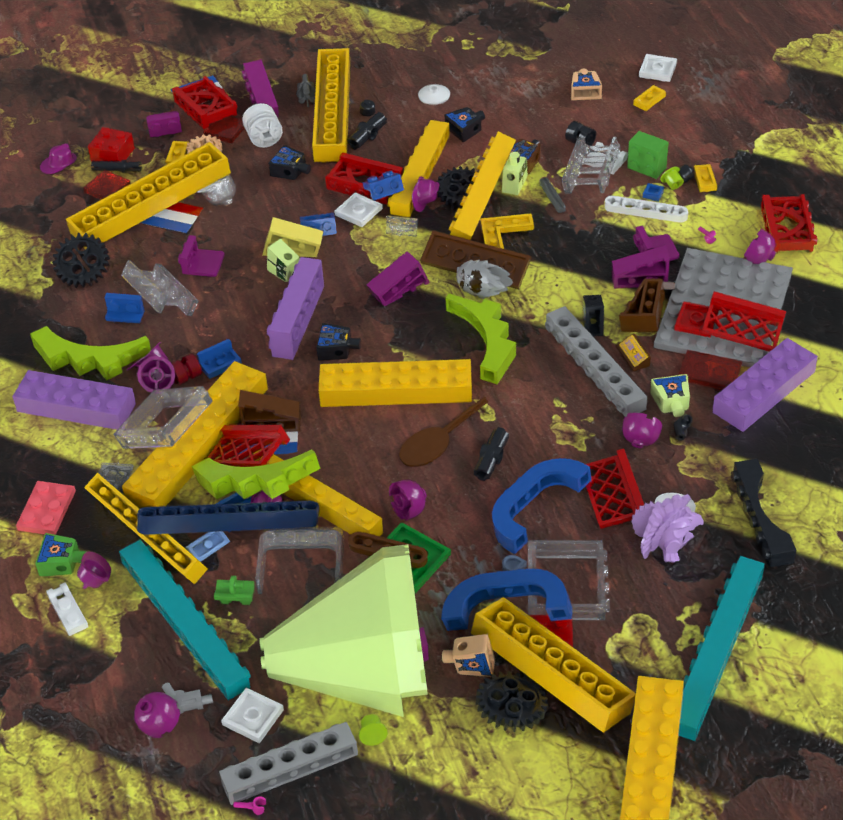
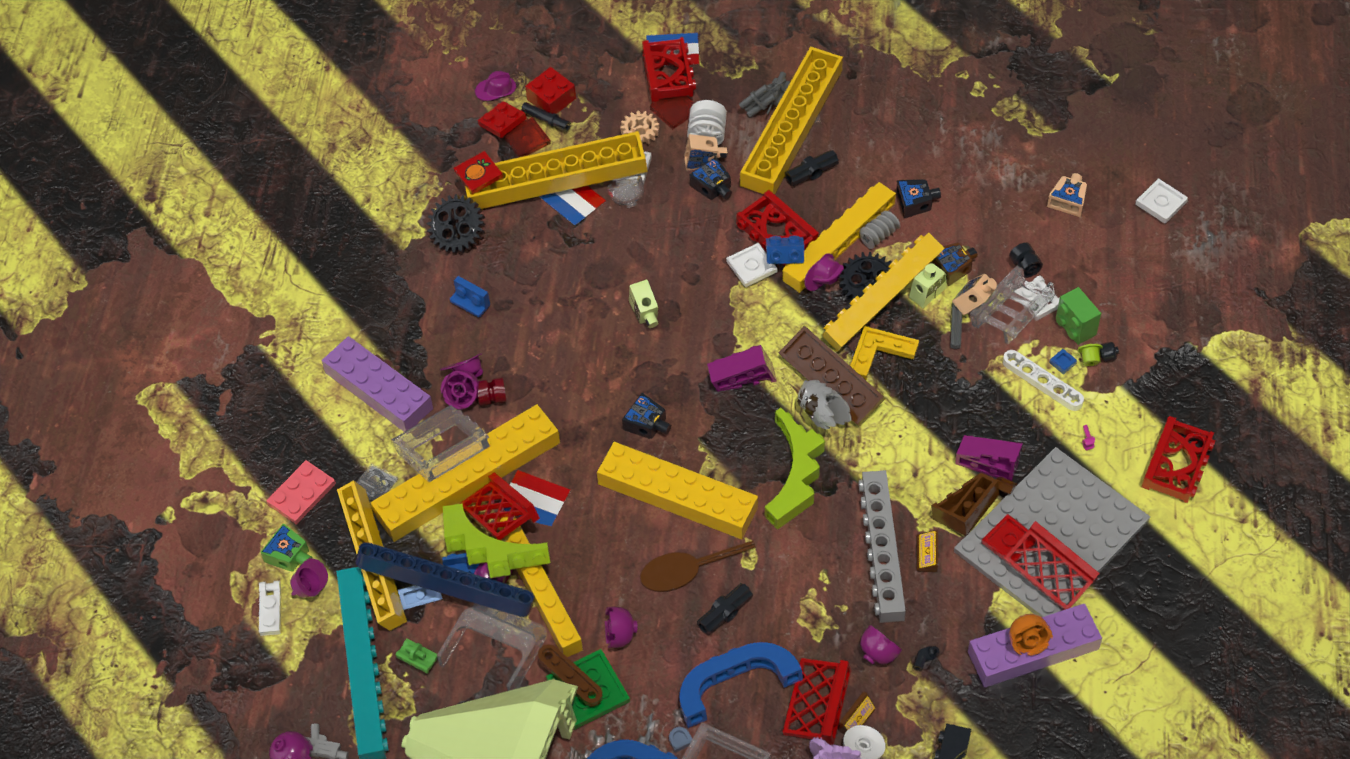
camera: 25 degrees right, 10 degrees up
lime arch [30,326,151,381] -> none
clear fence [121,260,199,316] -> none
magenta bracket [146,111,182,137] -> none
yellow plate [165,141,189,165] -> none
magenta bracket [178,235,225,277] -> none
blue bracket [197,339,242,379] -> none
reddish brown wedge [238,390,301,432] -> none
magenta wedge [241,59,279,117] -> none
light yellow wedge [262,217,323,257] -> none
medium lavender brick [267,257,324,360] -> none
blue bracket [300,213,337,236] -> none
black piece [359,100,376,116] -> none
clear hips [386,216,418,237] -> none
white dish [418,84,450,105] -> none
black torso [582,295,604,336] -> none
yellow plate [633,85,666,111] -> none
magenta bracket [633,225,679,261] -> none
yellowish green torso [650,374,690,417] -> none
clear red tile [679,350,743,389] -> none
yellow plate [693,164,717,192] -> none
magenta cylinder [743,229,777,264] -> none
none -> red tile [454,151,503,195]
none -> red plate [477,101,527,138]
none -> light nougat torso [684,134,727,170]
none -> dark grey piece [739,79,786,117]
none -> slope [839,692,875,735]
none -> light grey piece [859,211,900,249]
none -> light nougat torso [952,274,997,315]
none -> orange cylinder [1009,614,1053,656]

